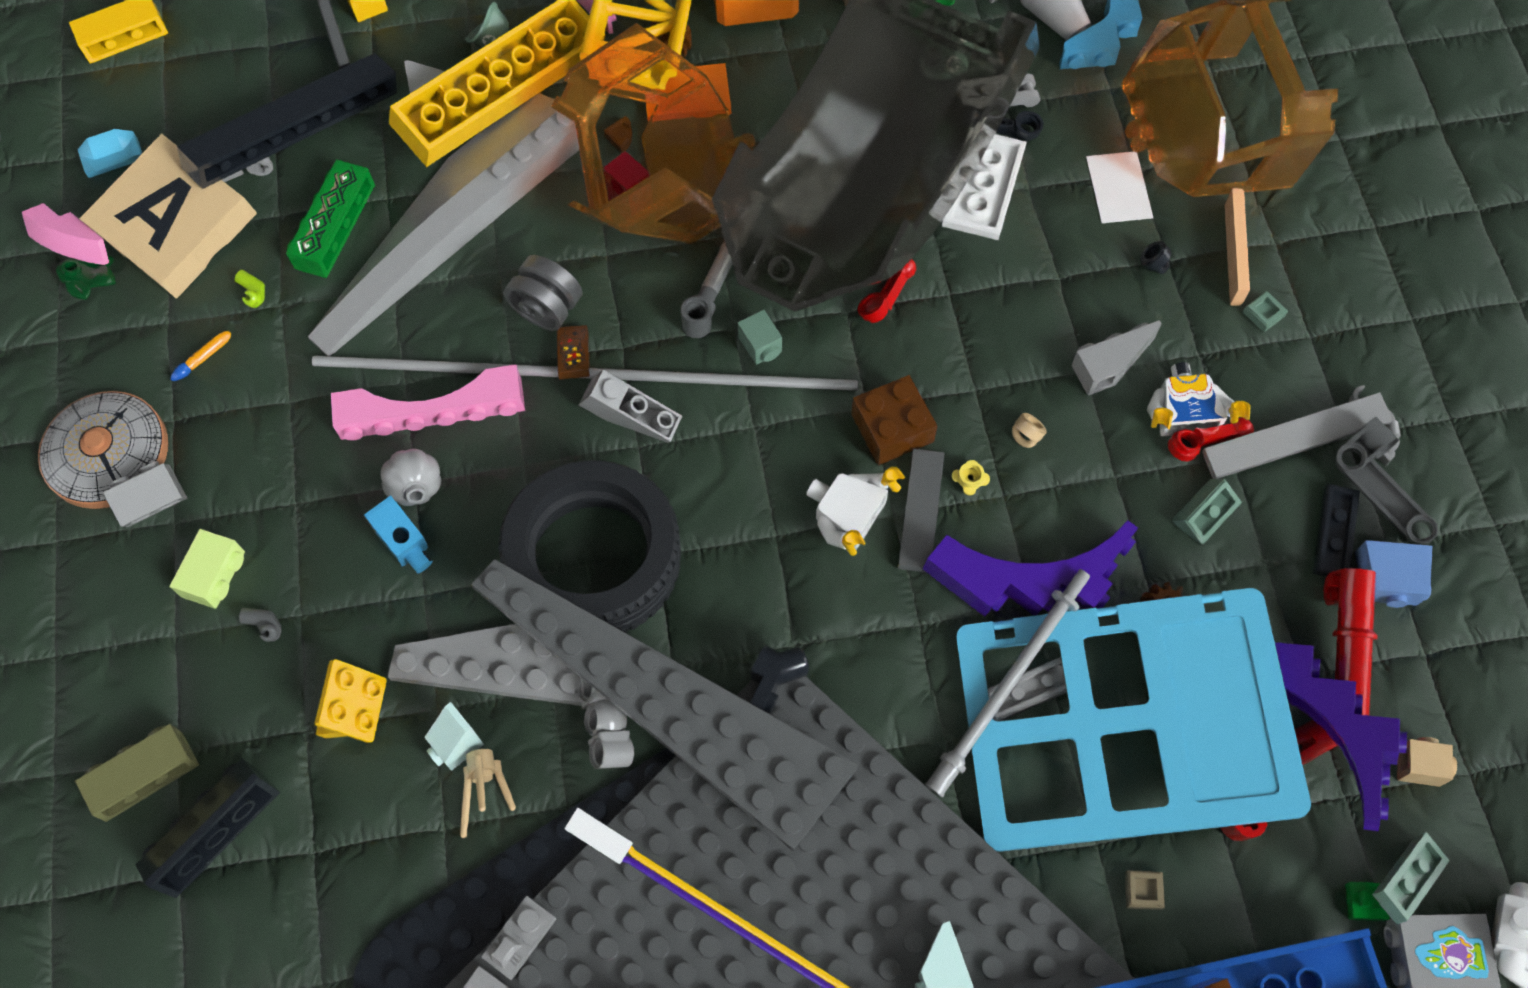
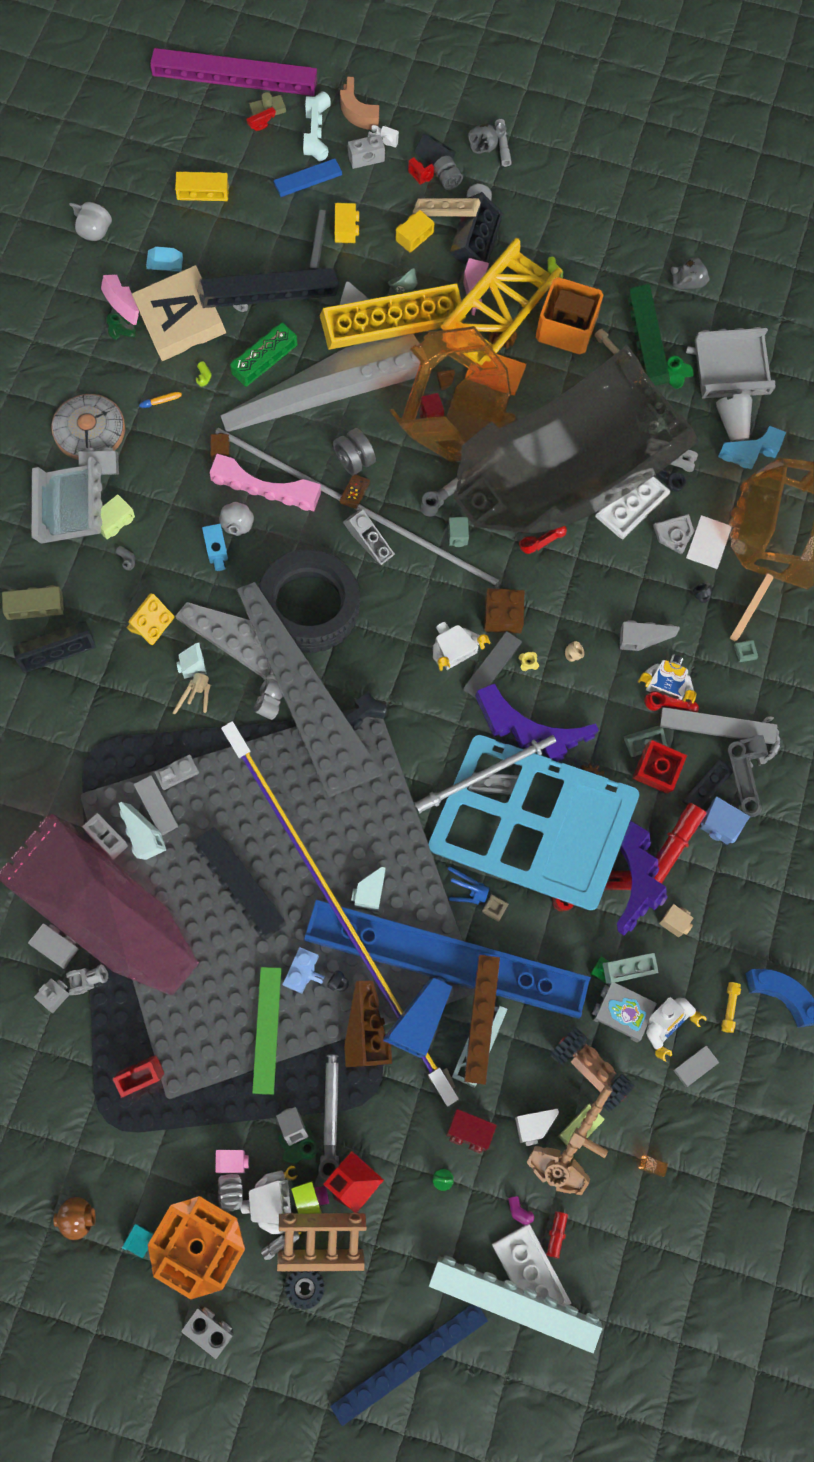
camera: 20 degrees right, 5 degrees up
none -> panel [32,457,102,543]
none -> reddish brown brick [211,433,230,463]
none -> blue plant [448,867,489,905]
none -> red brick [632,740,687,794]
none -> light grey plate [653,514,694,554]

